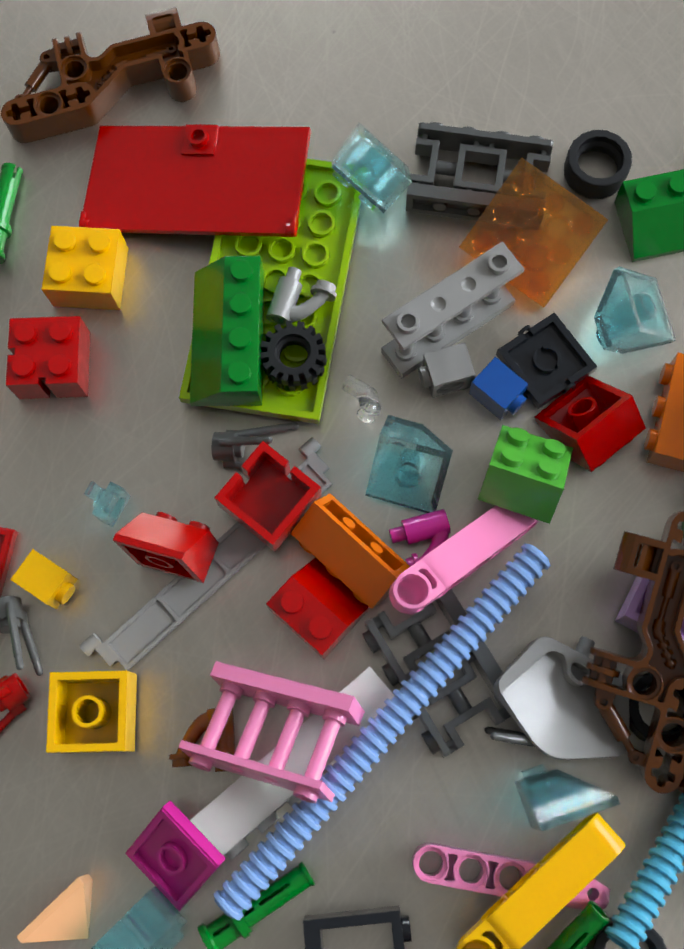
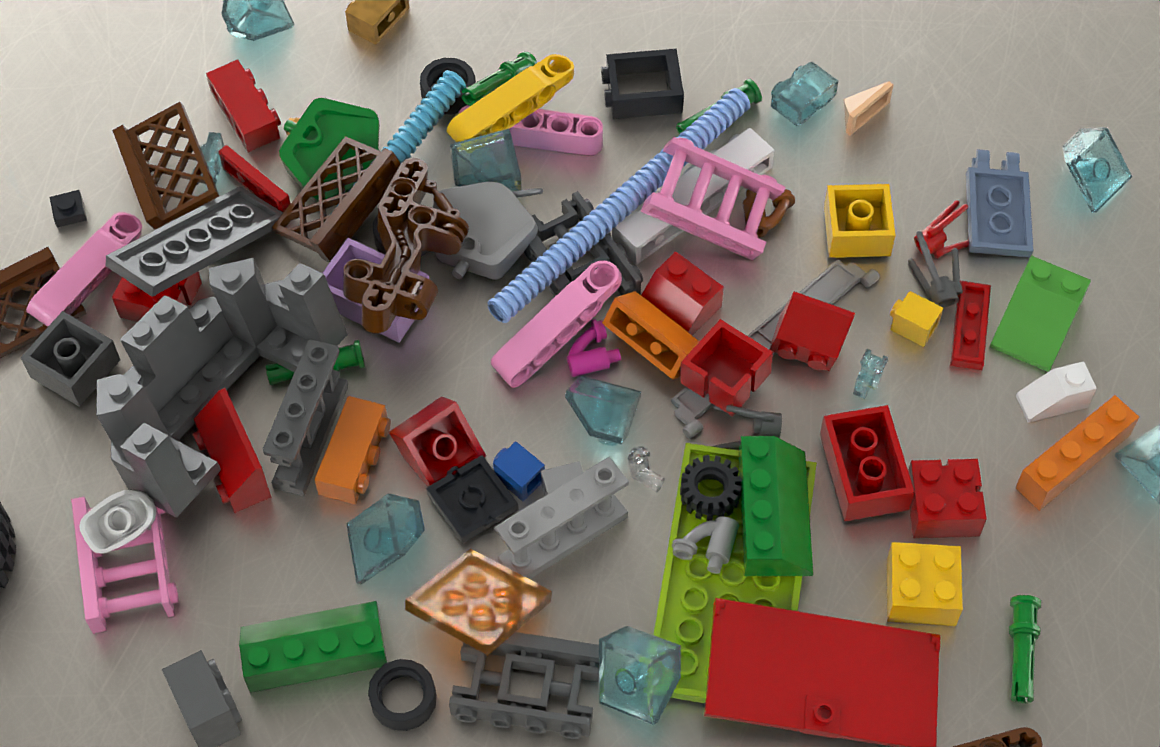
camera: 175 degrees right, 15 degrees down
dark pink tile [125,801,226,911] -> none
bright green brick [477,425,573,524] -> none
none -> red brick [820,405,915,522]

